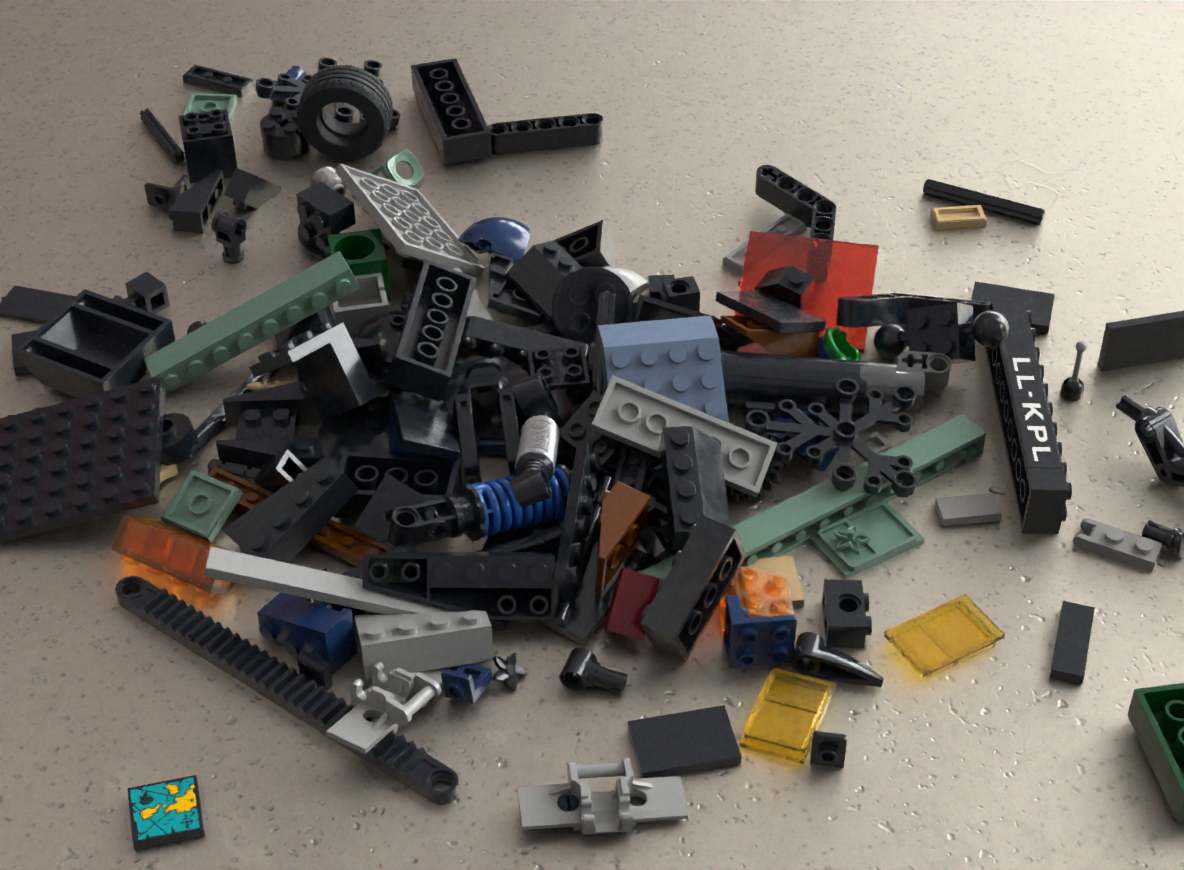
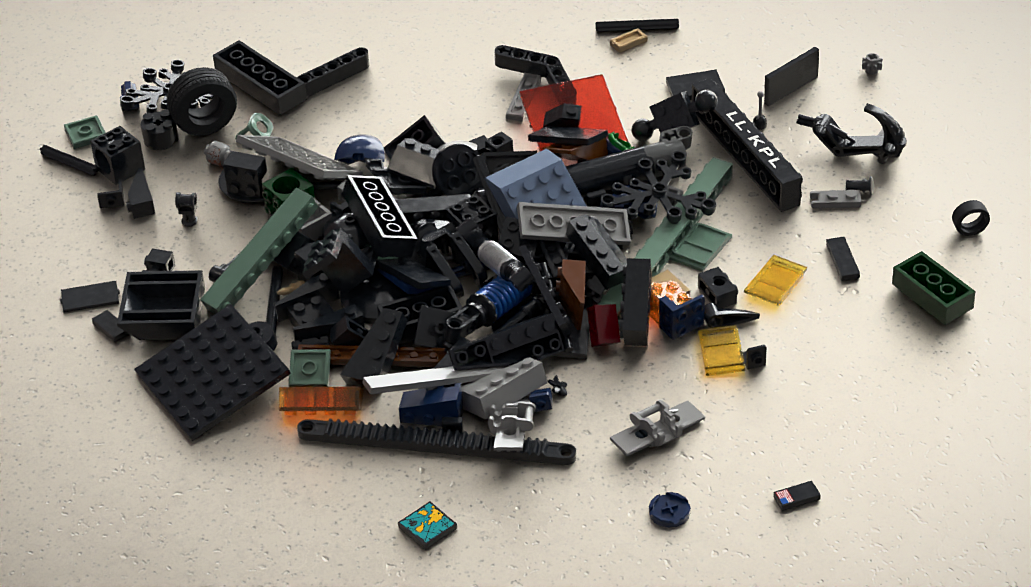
camera: 25 degrees left, 0 degrees up
black tile [182,64,254,98] -> none
black slope [225,168,282,209] -> none
black pin [559,647,628,694] -> none
black tile [628,705,742,778] -> none
sand green plant [834,525,871,555] -> none
black beam [836,293,990,328] -> none
light grey tile [935,493,1002,526] -> none

